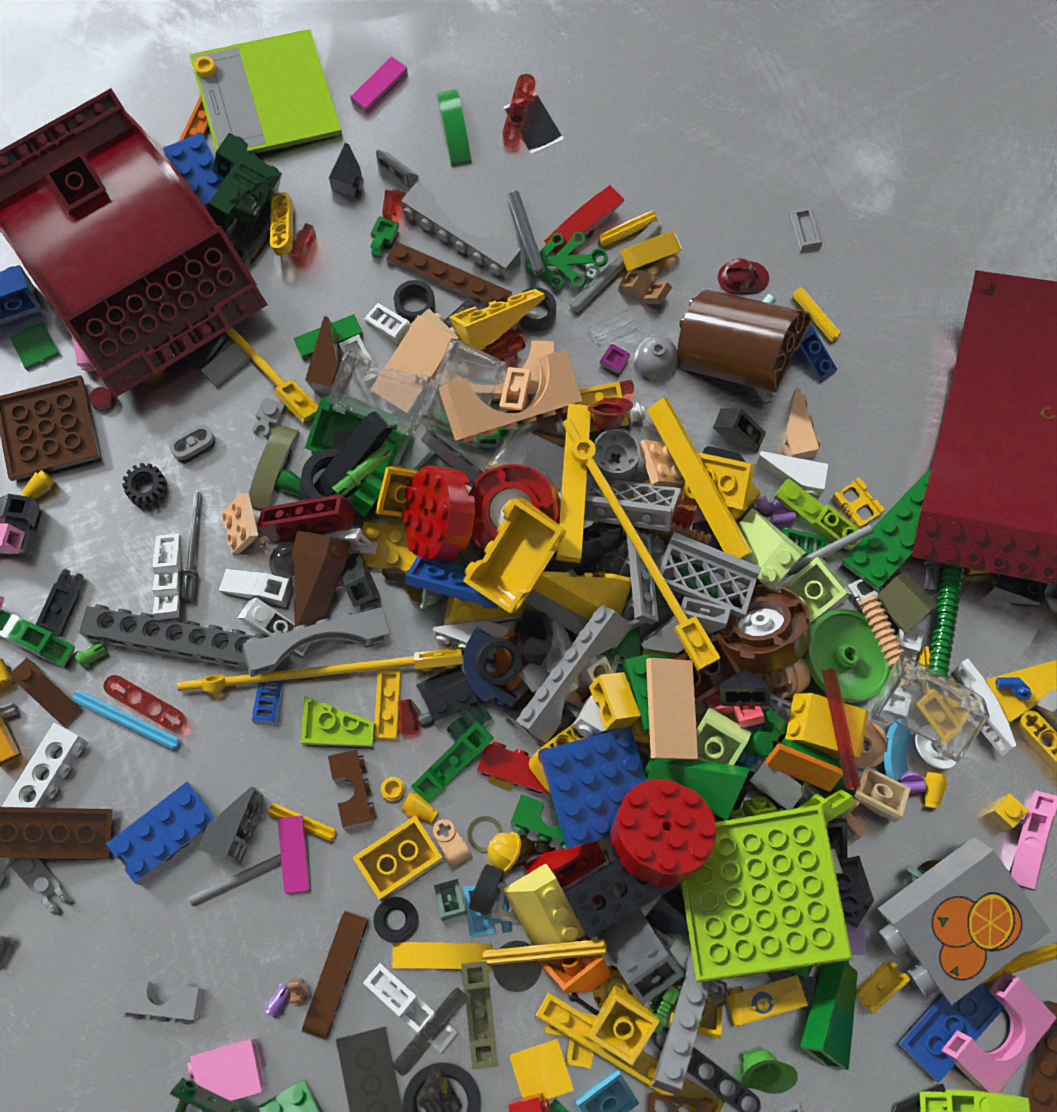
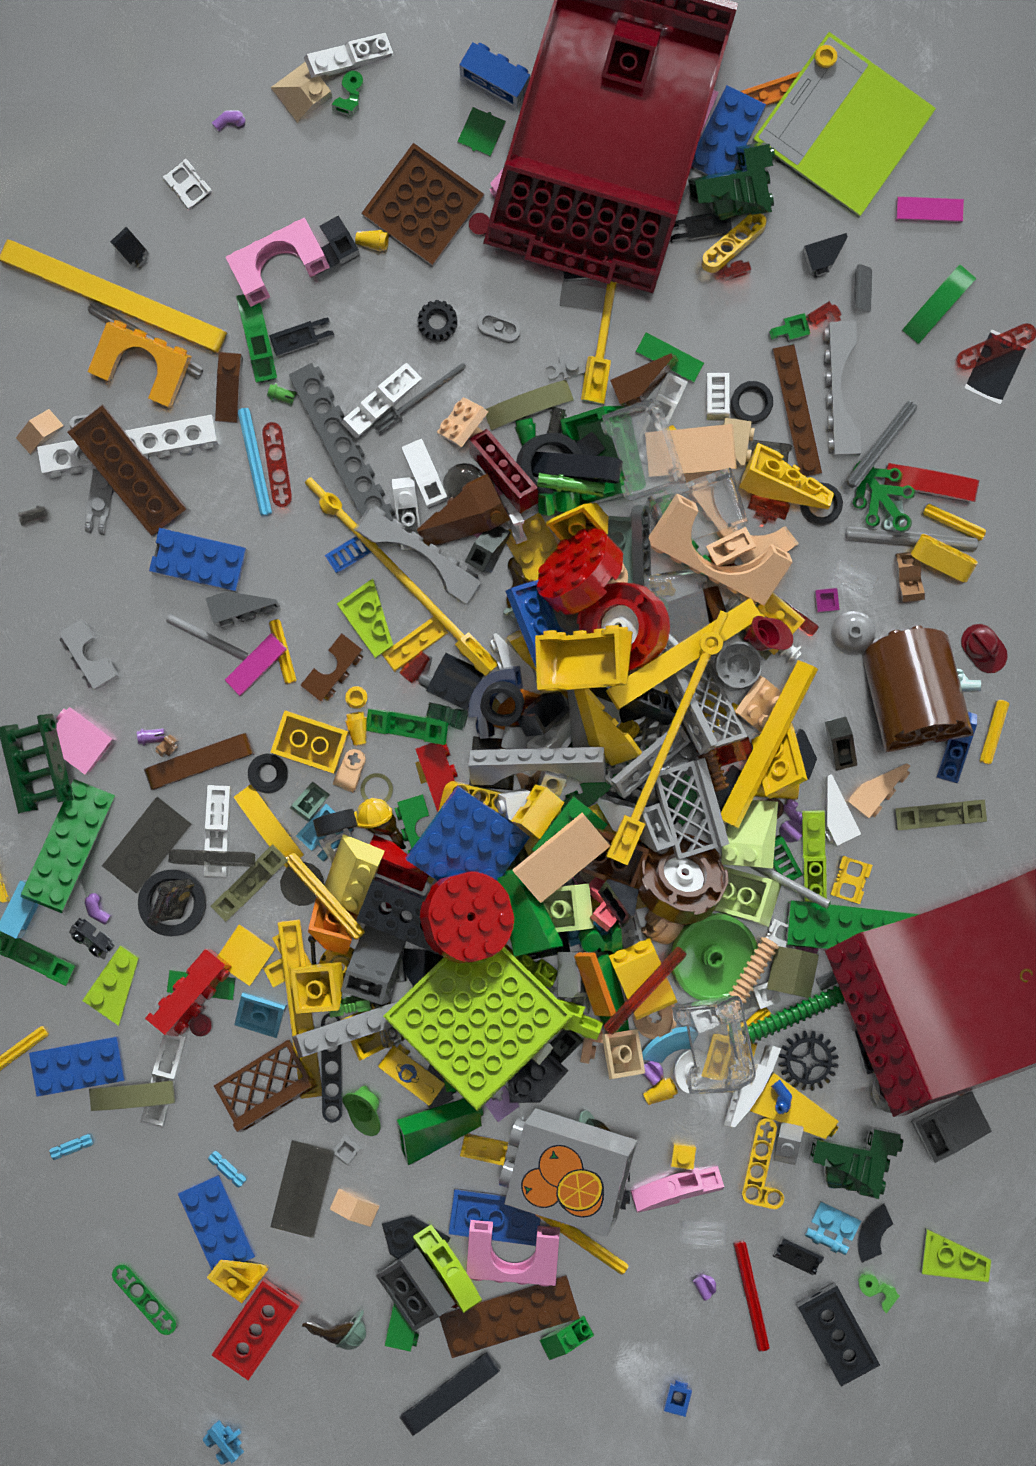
camera: 55 degrees right, 15 degrees up
none -> clear smoke pin [547,407,567,434]
none -> black gear [778,1031,839,1091]
none -> olive slope [896,799,987,830]

